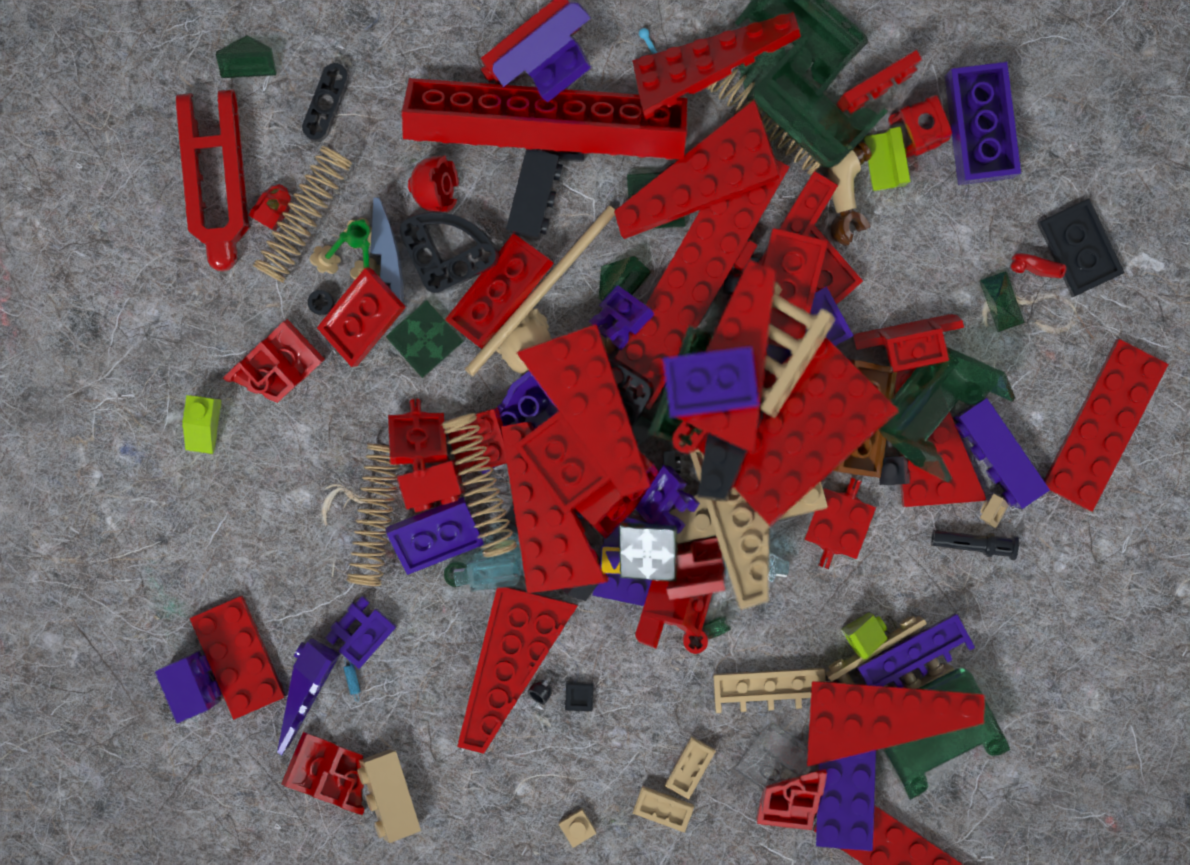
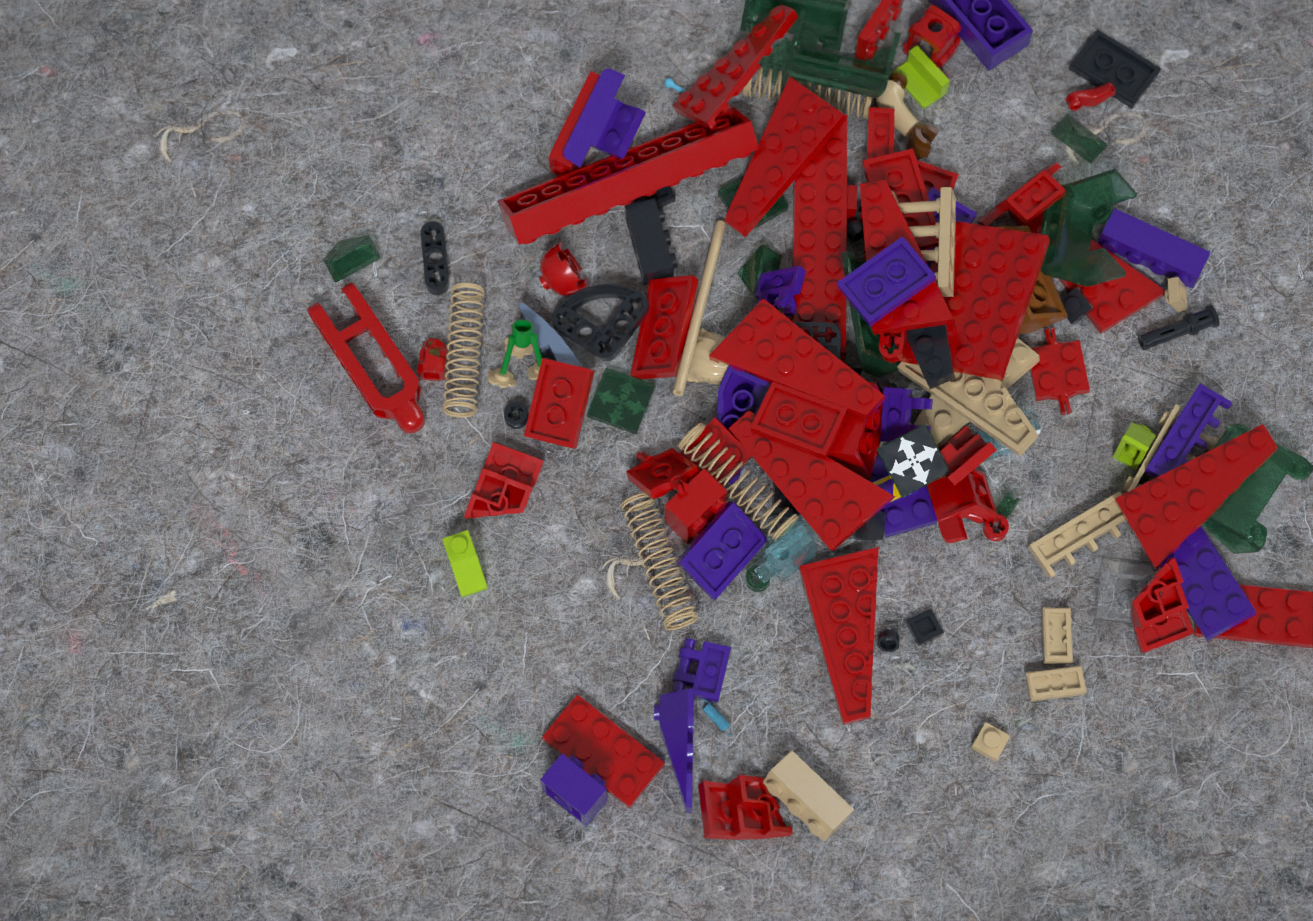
camera: 25 degrees left, 20 degrees down
red plate [1044,339,1169,512] -> none

